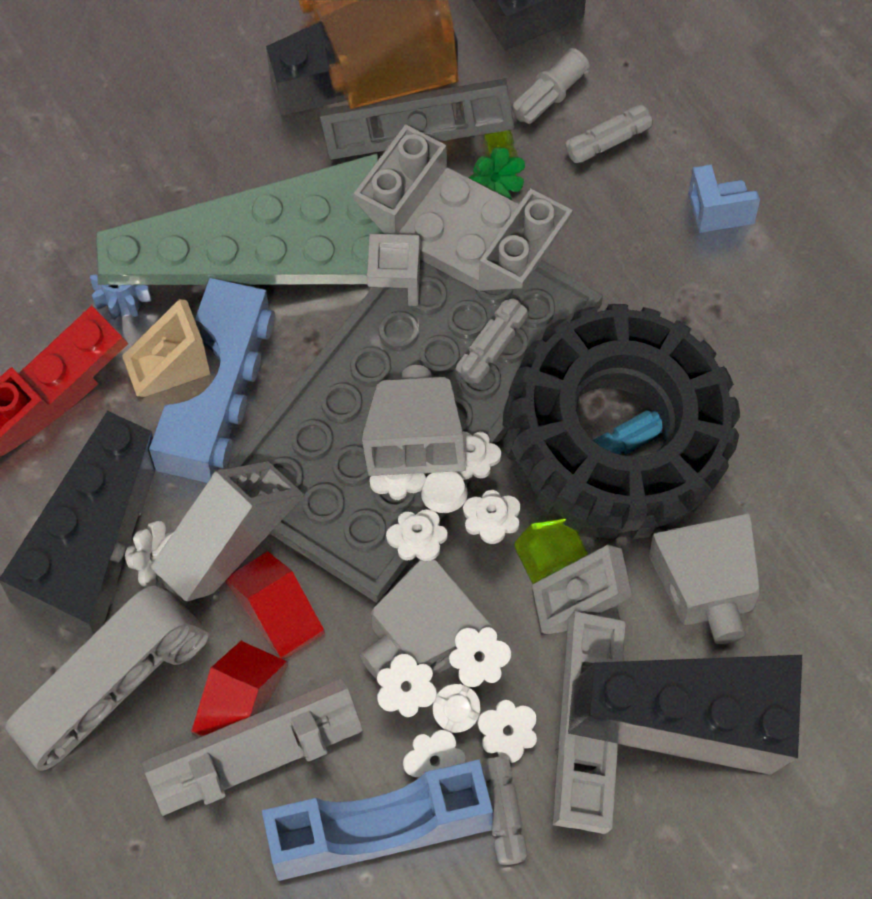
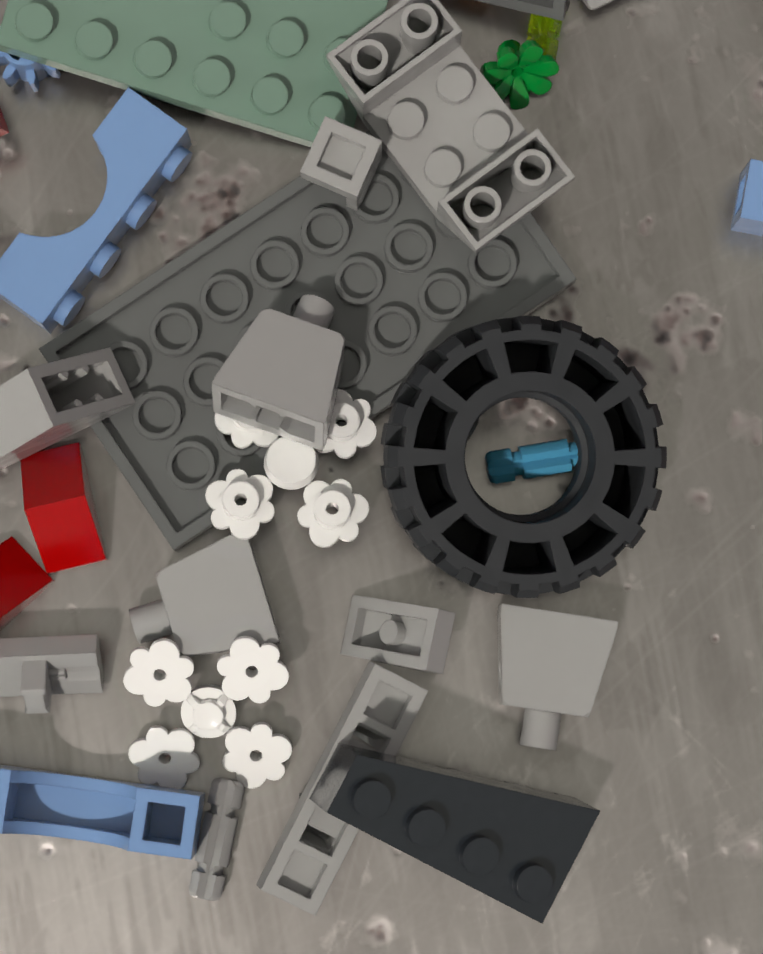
camera: 15 degrees right, 20 degrees up
tan slope [122,299,210,397] -> none
light grey axle [456,298,528,384] -> none
clear neon green slope [514,519,588,584] -> none
light grey axle [565,105,653,163] -> none

